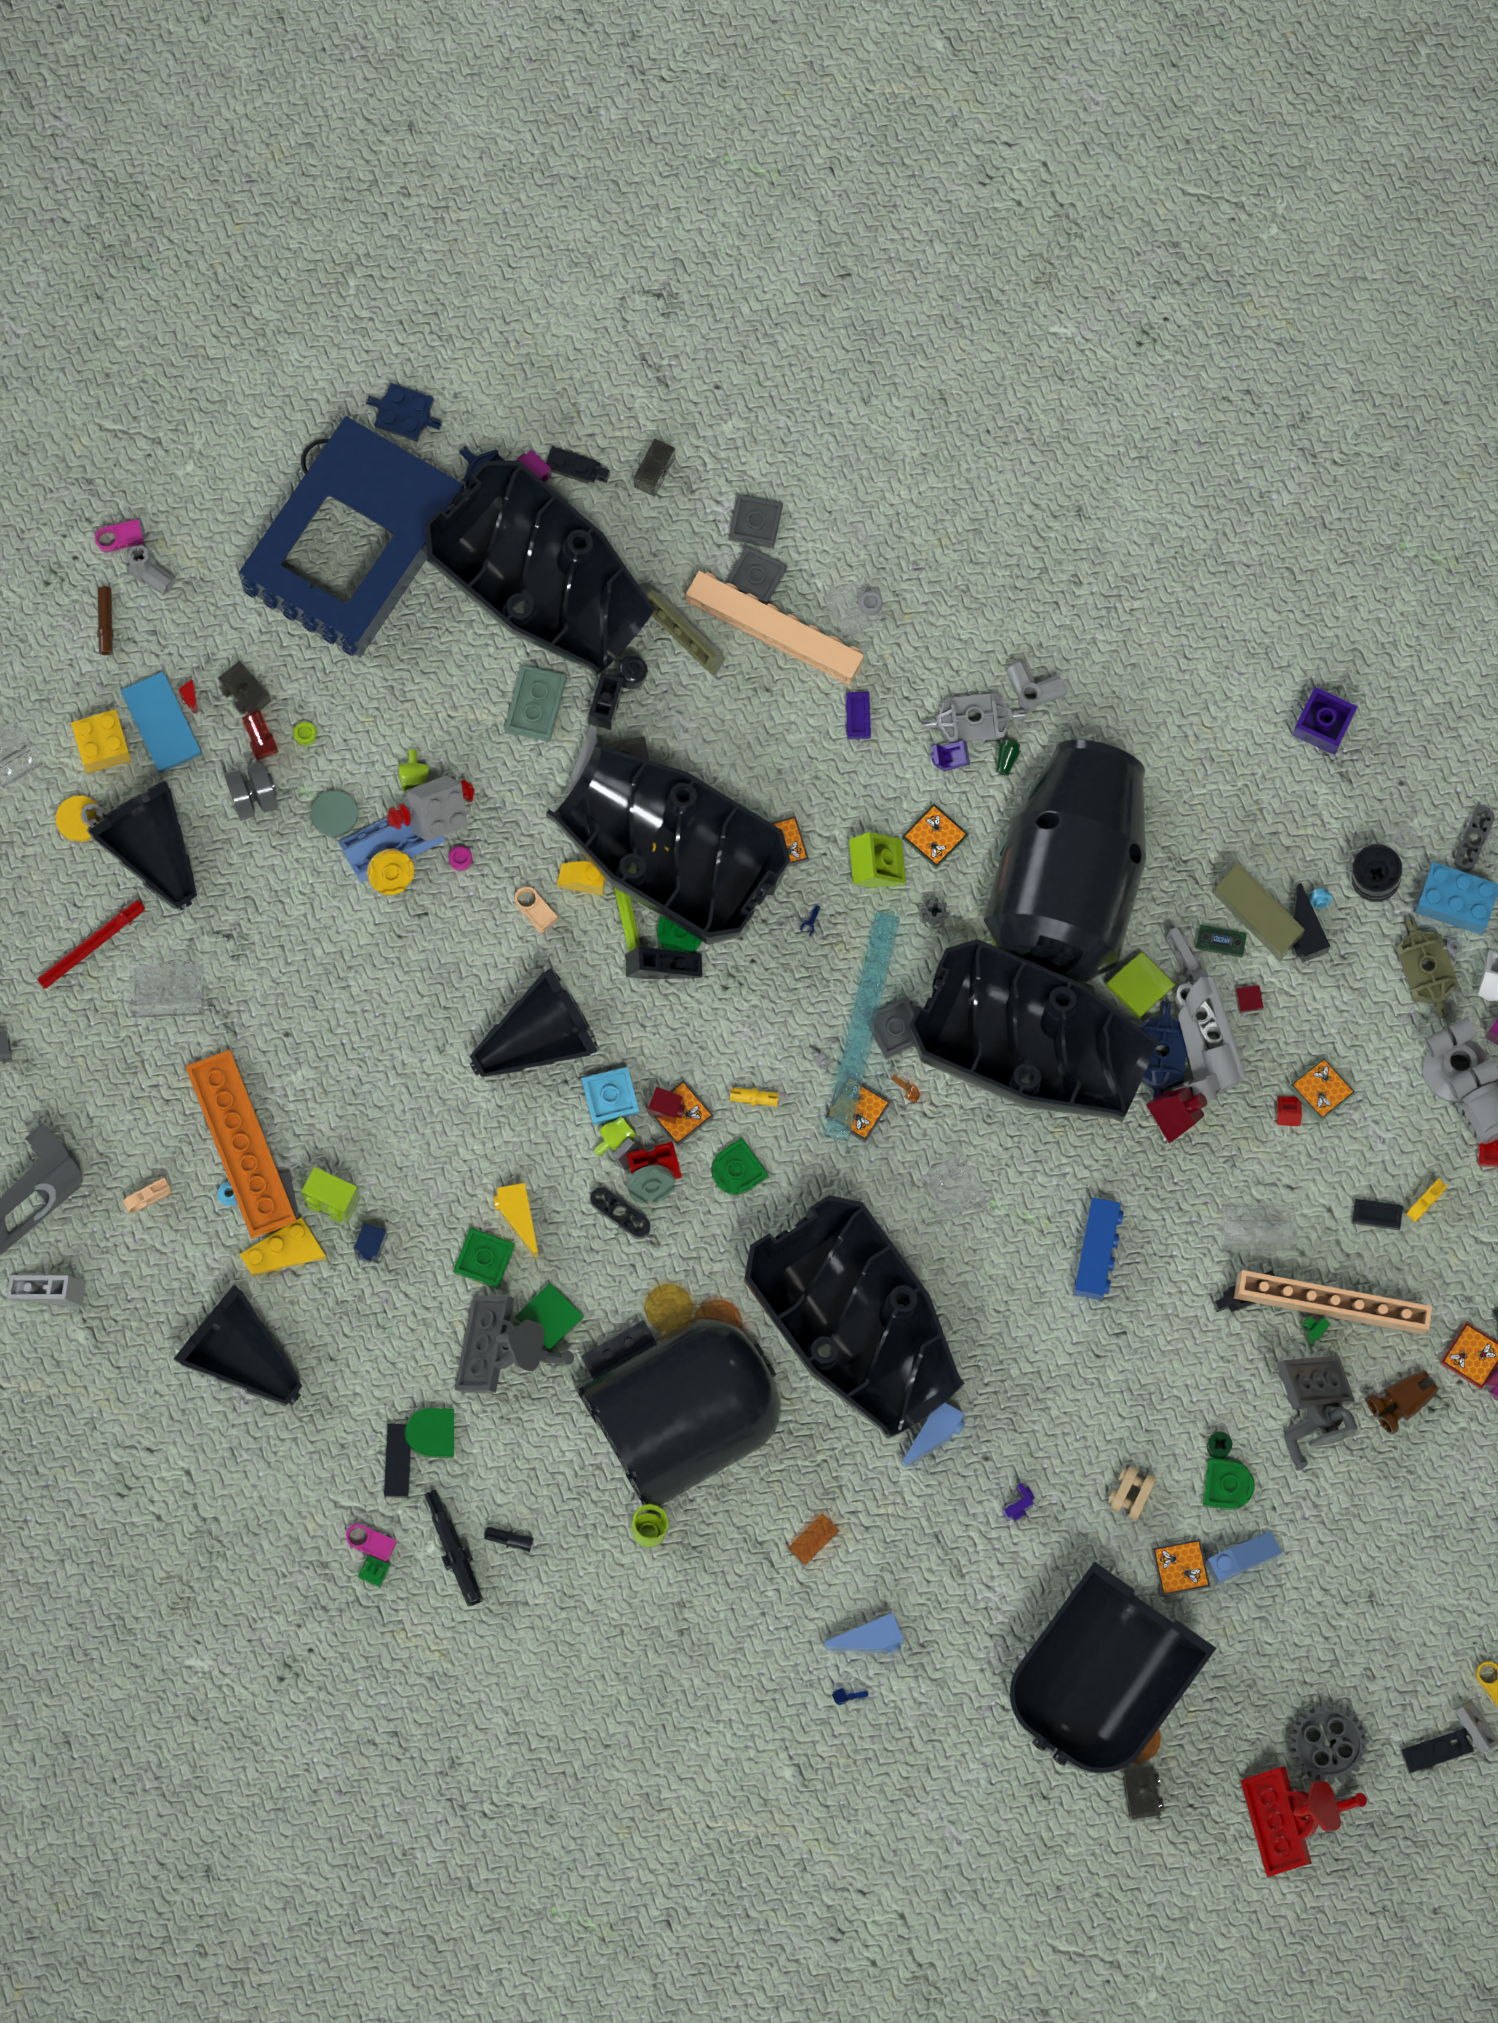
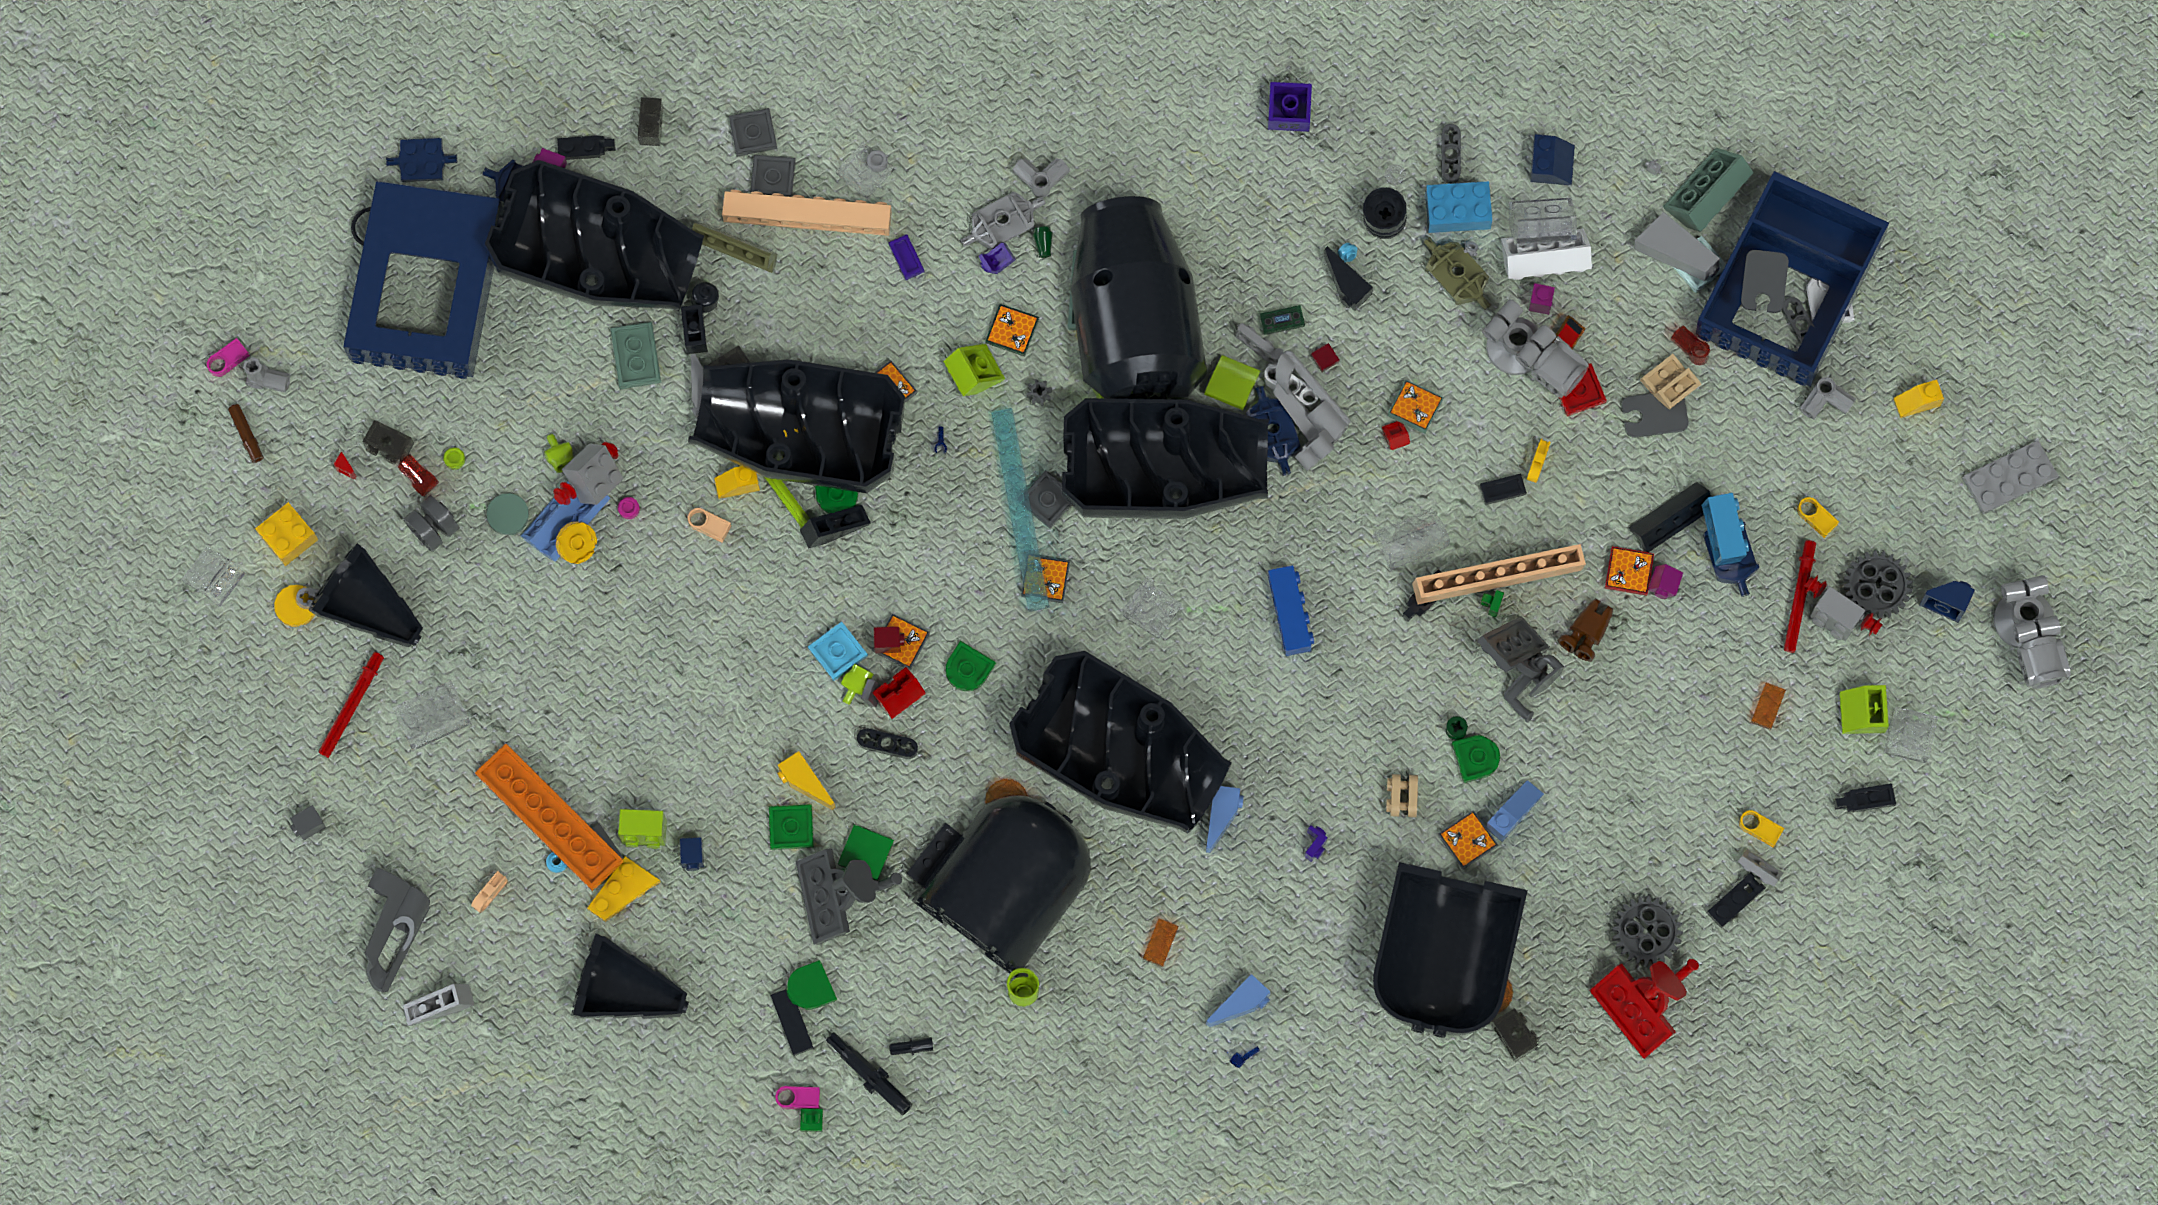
camera: 20 degrees left, 0 degrees up
dark azure tile [120,671,202,773] -> none
black cone [470,968,599,1078] -> none
sand green tile [627,1165,675,1203] -> none
clear yellow tile [645,1284,692,1332] -> none
yellow pin [730,1086,779,1108] -> none
light grey piece [813,1051,829,1070] -> none
clear orange hand [891,1075,920,1103] -> none
dark red torso [1146,1087,1207,1143] -> none
olive slope [1214,863,1305,961] -> none

